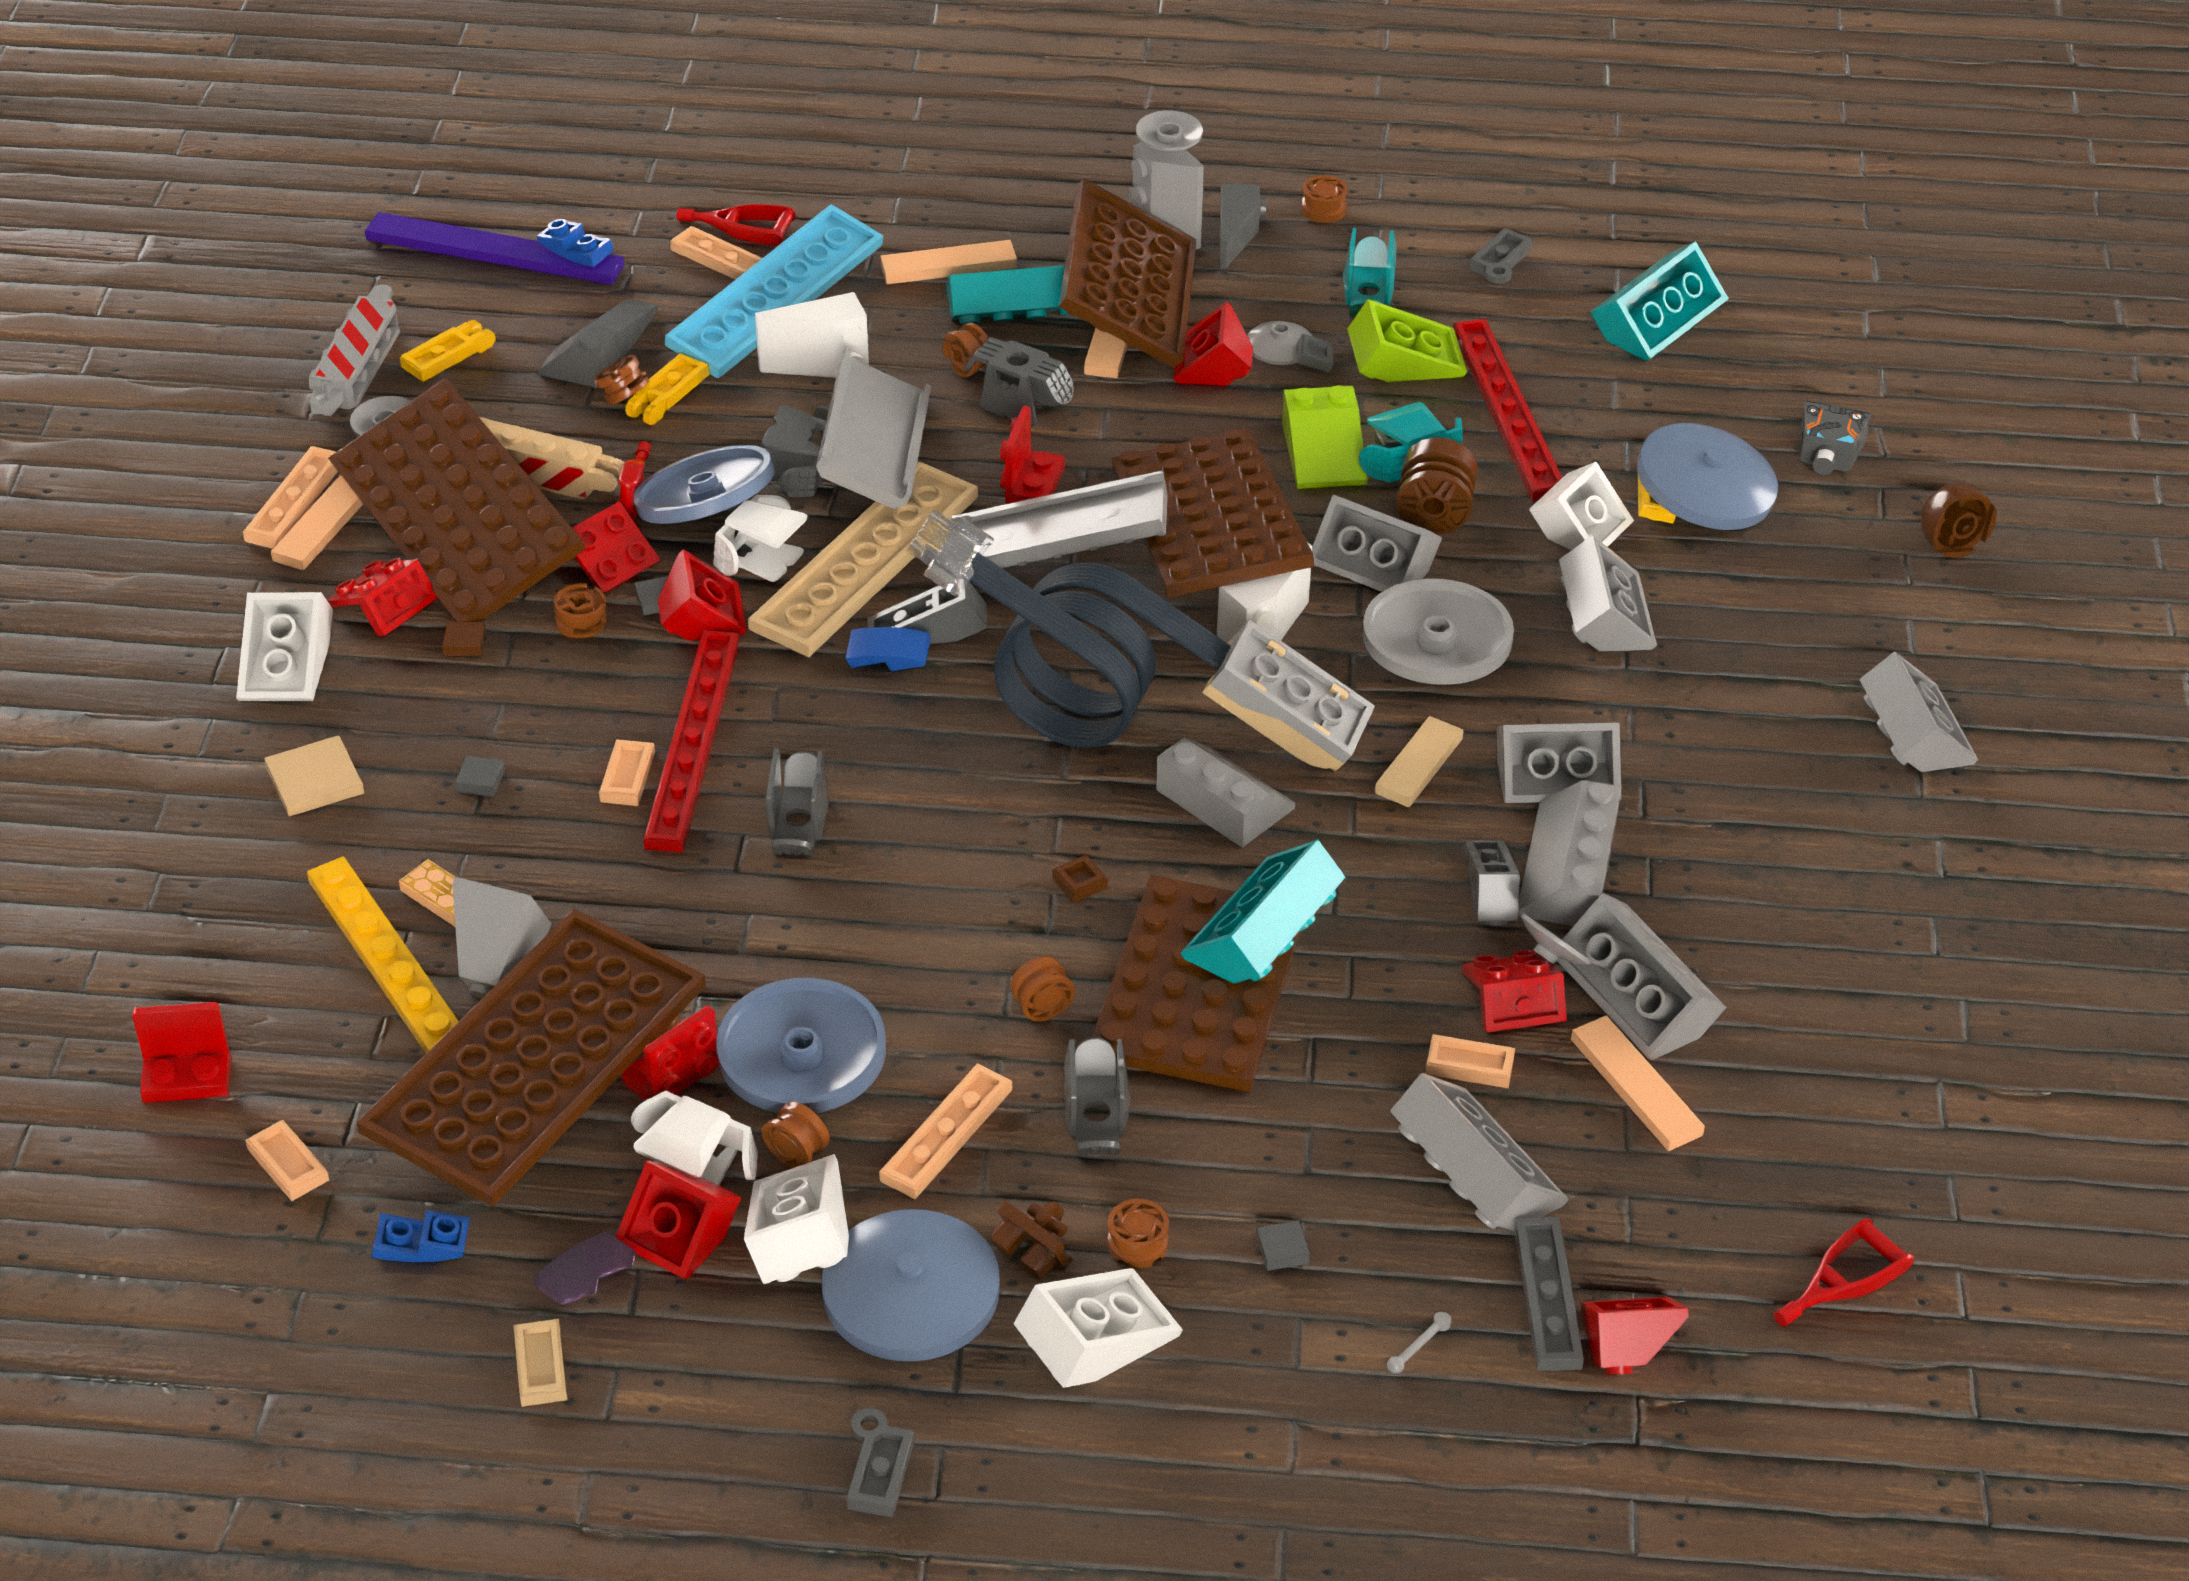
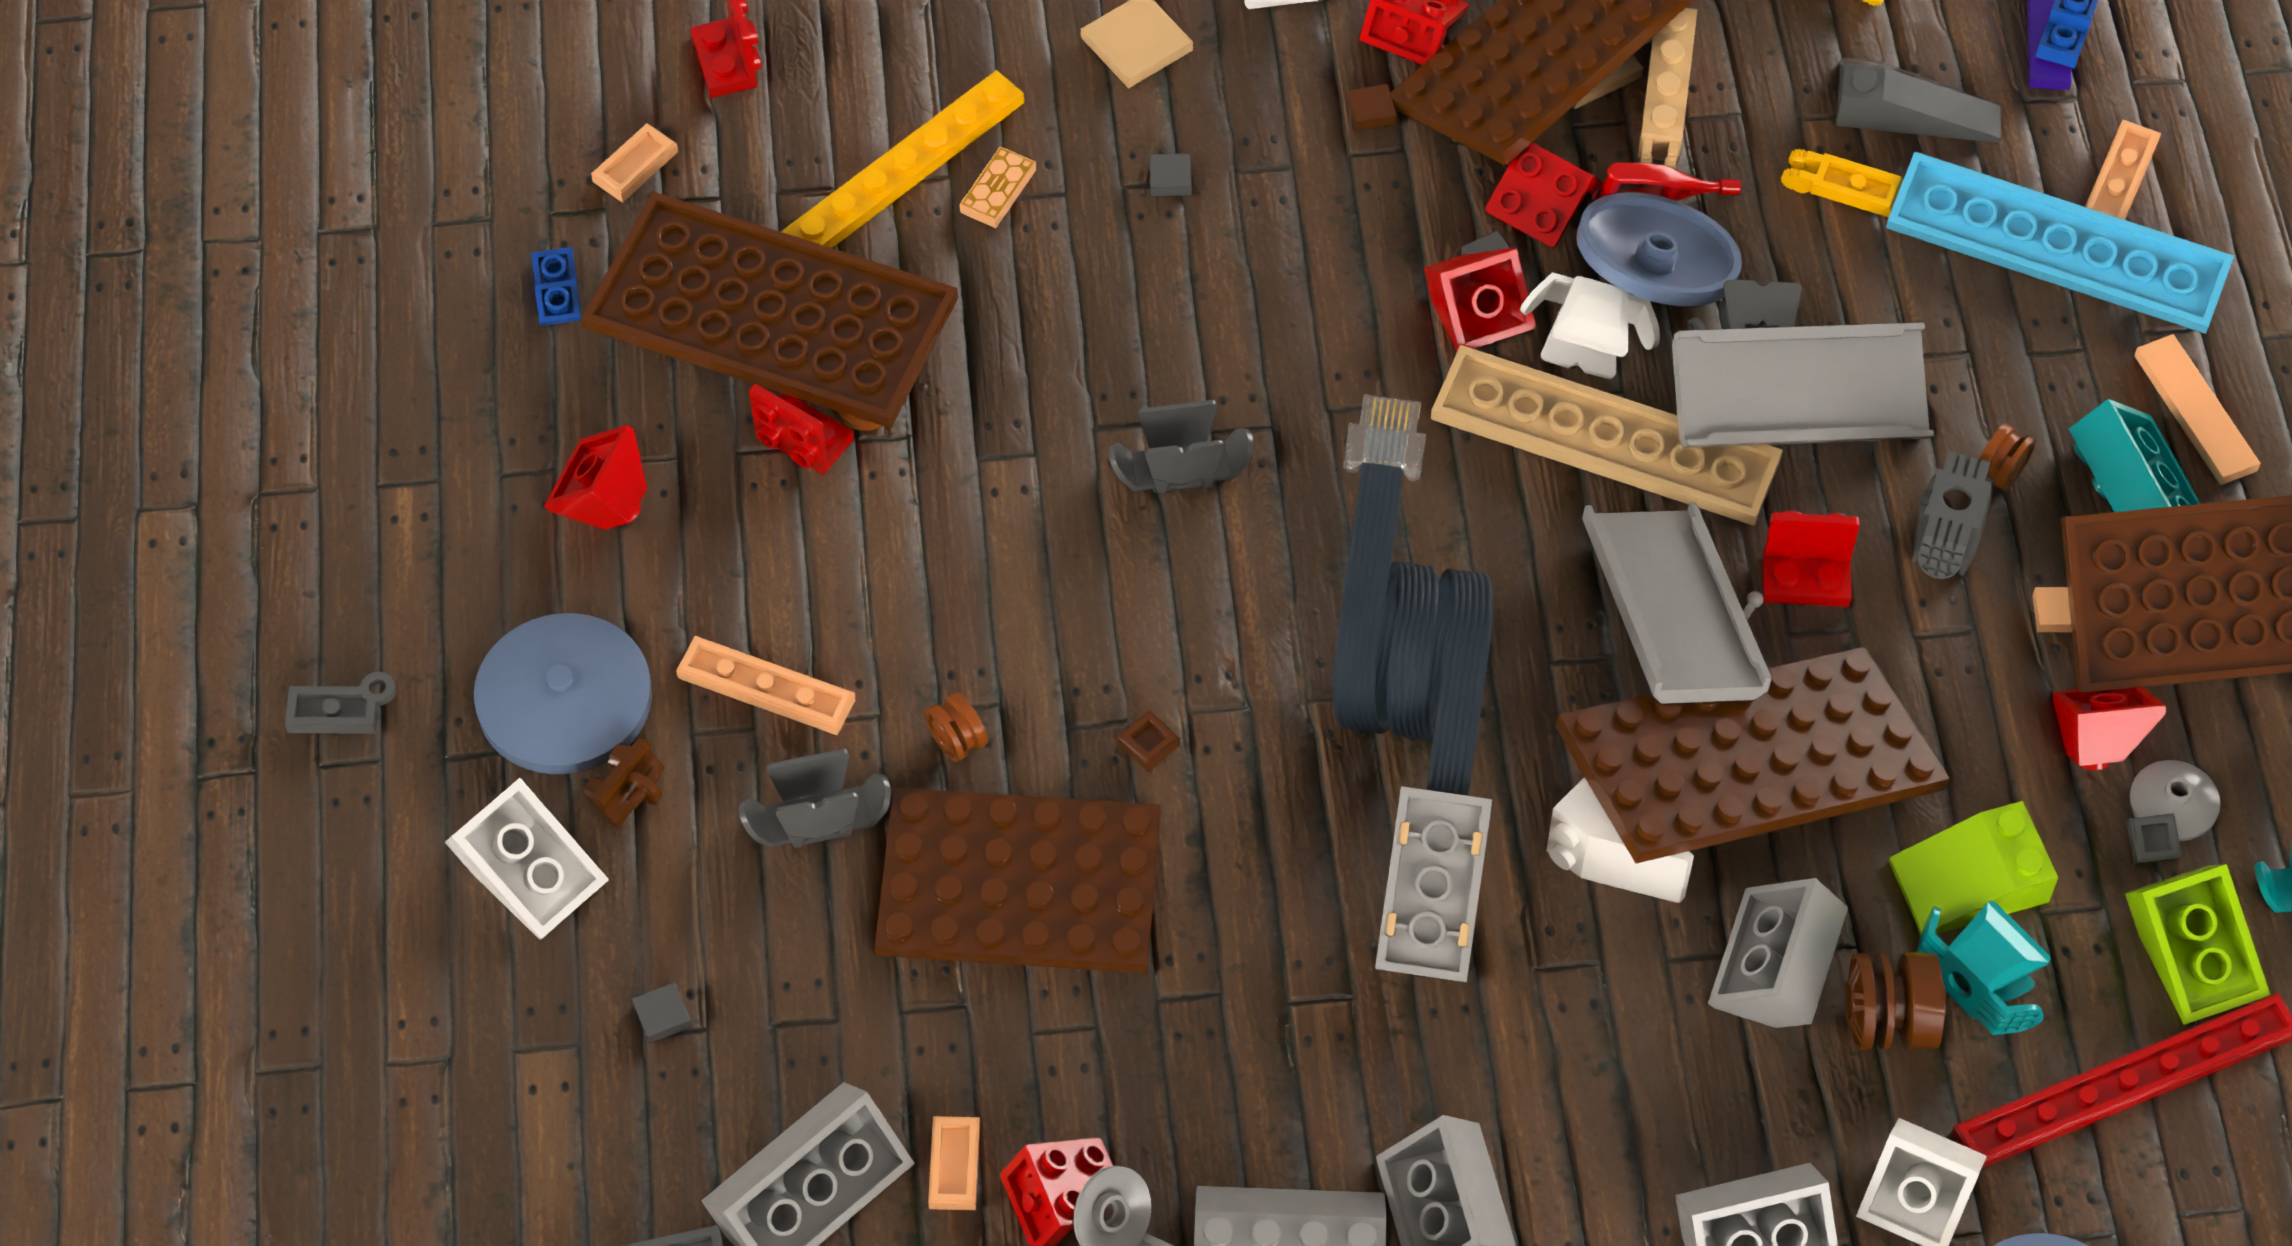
camera: 80 degrees right, 15 degrees up
light grey slope [452,877,552,999] -> none
tan tile [513,1319,567,1407] -> none
clear purple slope [533,1232,635,1305] -> none
dark orange wheel [553,584,607,638] -> none
dark orange wheel [594,355,649,405] -> none
light nougat tile [599,739,655,806] -> none
white piece [631,1091,758,1185] -> none
red tile [643,630,740,853] -> none
red piece [676,204,796,246] -> none
sand blue dish [716,978,886,1113] -> none
white slope [744,1154,849,1284] -> none
white slope [755,292,869,378] -> none
dark orange wheel [761,1101,830,1169] -> none
blue slope [845,627,931,671] -> none
dark grey slope [868,576,988,644] -> none
dark orange wheel [1107,1198,1169,1269] -> none
light grey slope [1156,737,1295,848] -> none
slope [1180,839,1346,983] -> none
light grey dish [1362,579,1514,685] -> none
tan tile [1375,716,1464,807] -> none
light grey hinge [1387,1312,1451,1374] -> none
dark grey slope [1464,840,1520,926] -> none

